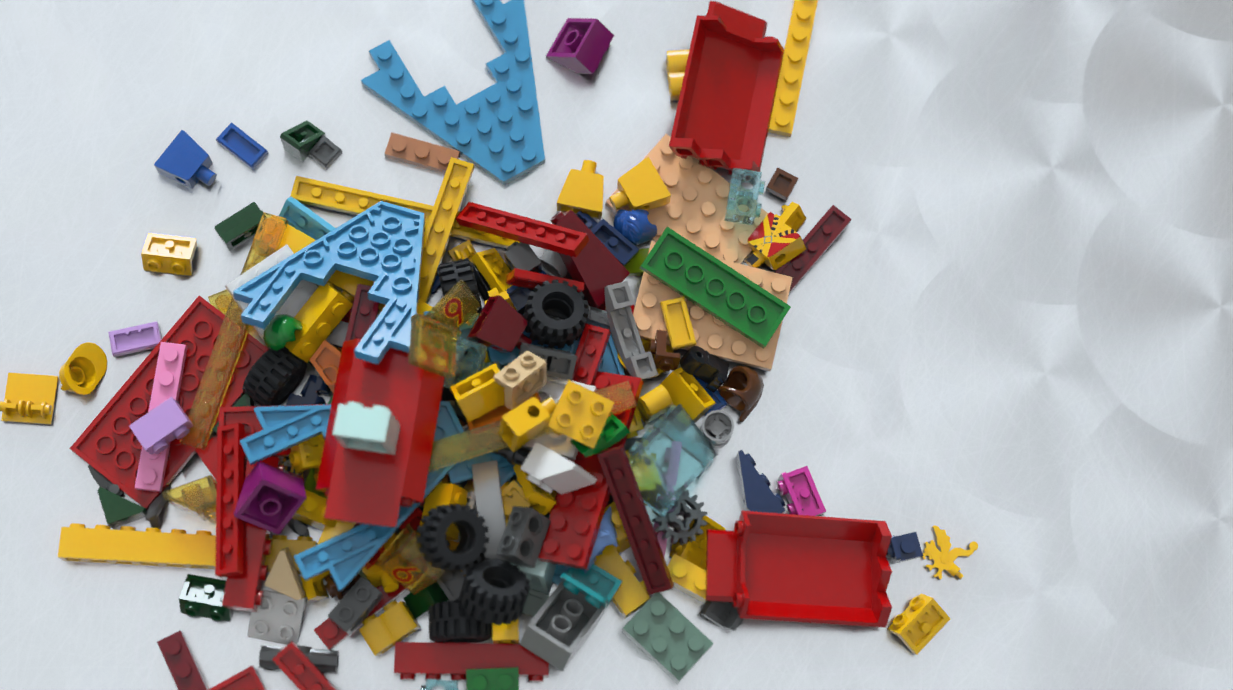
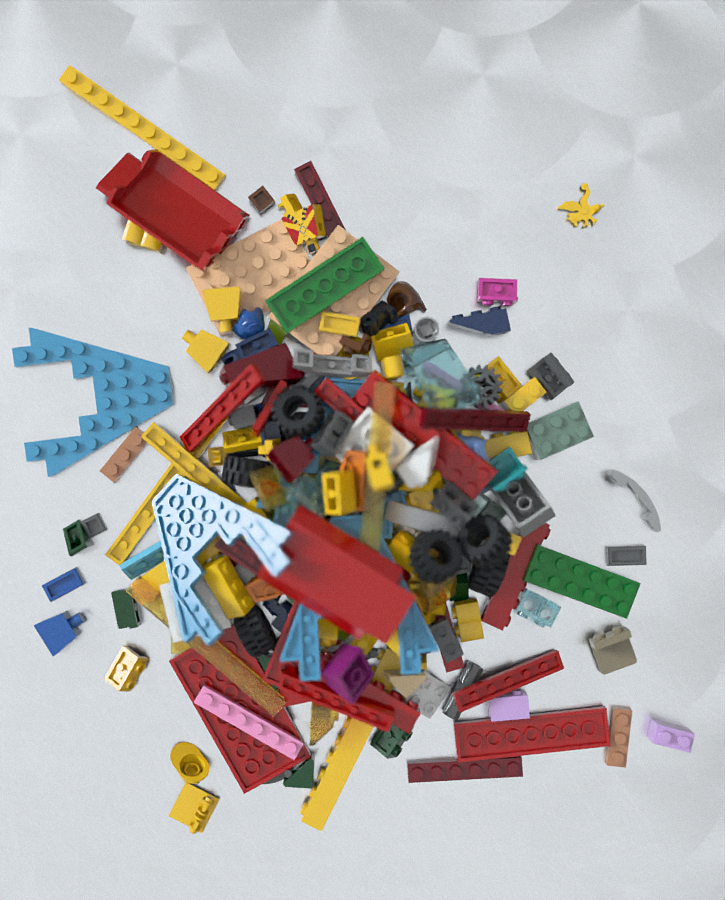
camera: 60 degrees left, 15 degrees up
lavender plate [108,321,162,357] -> none
lavender brick [129,397,194,455] -> none
dark grey bar [146,483,171,528] -> none
green hair [263,314,303,351] -> none
light aqua brick [333,402,400,455] -> none
clear yellow hinge [409,313,457,378] -> none
tan bracket [494,351,547,410] -> none
magenta slope [546,18,614,74] -> none
yellow hinge [547,380,614,449] -> none
green slope [570,414,630,457] -> none
red panel [706,511,892,627] -> none
clear light blue brick [724,168,765,225] -> none
dark blue bracket [886,532,923,564] -> none
yellow bracket [888,594,950,655] -> none

